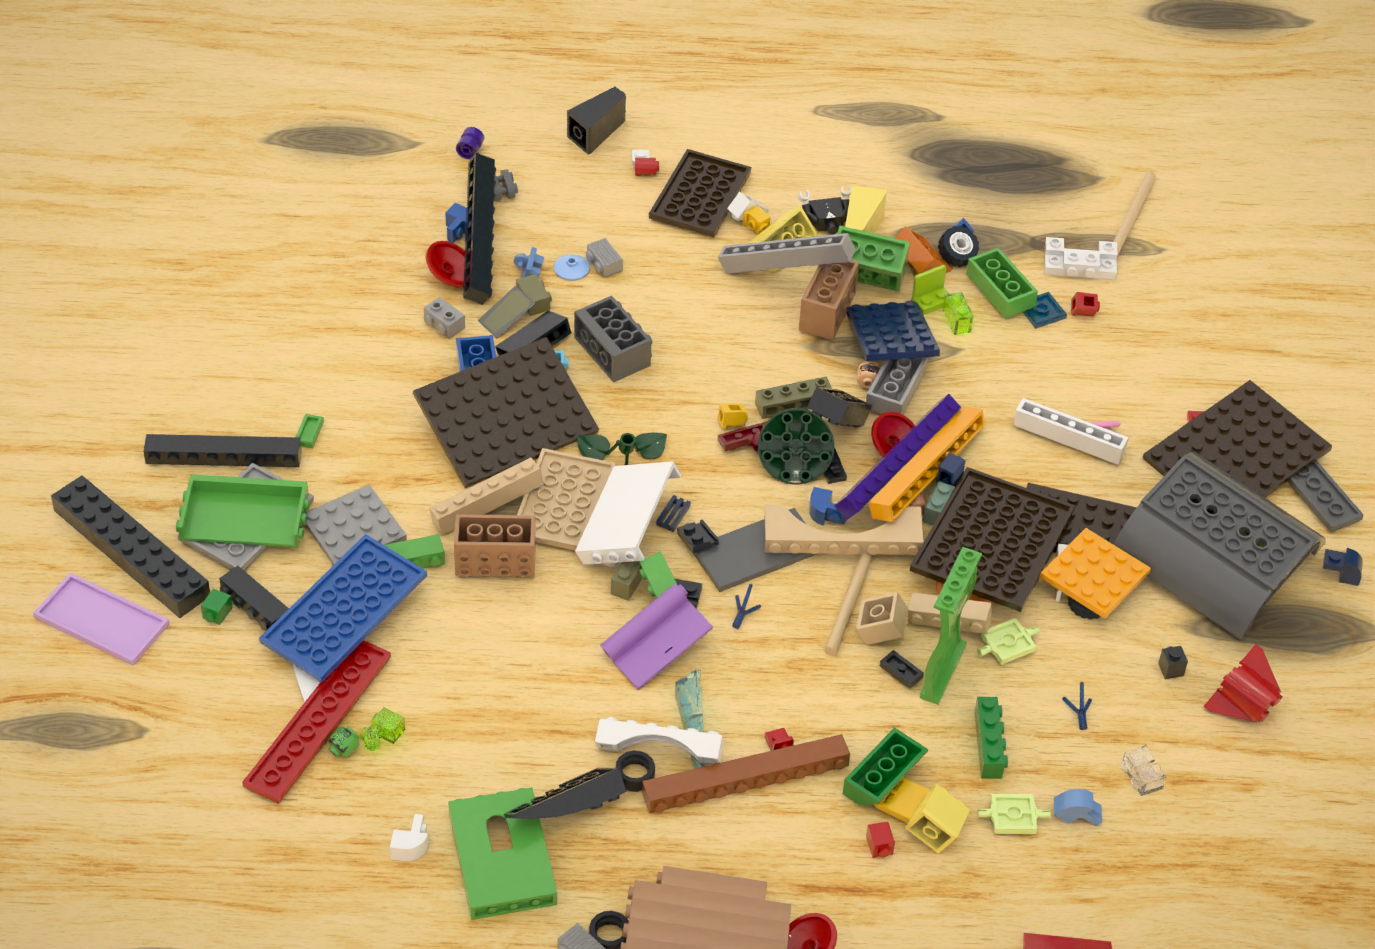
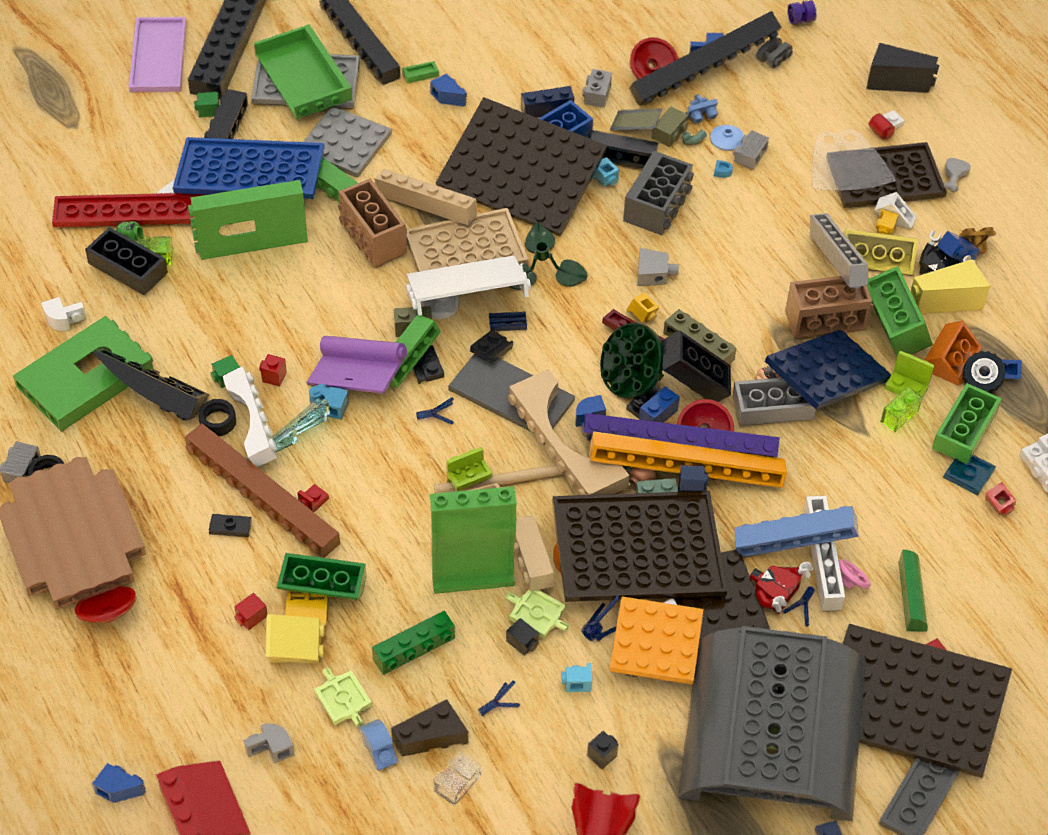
camera: 60 degrees right, 5 degrees up
none -> black brick [85,227,168,295]
none -> bright green panel [188,180,308,260]
none -> black plate [209,514,252,537]
none -> green brick [210,355,240,388]
none -> light grey brick [244,724,295,763]
none -> red brick [259,354,287,387]
none -> dark azure brick [309,384,349,420]
none -> dark brown wedge [391,699,469,757]
none -> blue slope [430,73,467,106]
none -> lime bracket [446,447,492,491]
none -> black brick [506,618,539,656]
none -> dark blue brick [521,86,575,118]
none -> medium azure brick [561,663,592,692]
none -> clear blue plant [581,596,620,642]
none -> light grey torso [637,248,679,286]
none -> blue brick [639,386,680,423]
none -> sand green arm [681,130,707,144]
none -> dark azure tile [714,160,733,178]
none -> medium blue brick [735,506,859,557]
none -> red torso [750,562,813,614]
none -> clear blue plant [783,586,815,627]
none -> clear piece [812,129,896,191]
none -> green brick [898,549,928,632]
none -> blue brick [937,231,981,262]
none -> light grey piece [943,158,971,192]
none -> pearl gold plate [959,227,996,254]

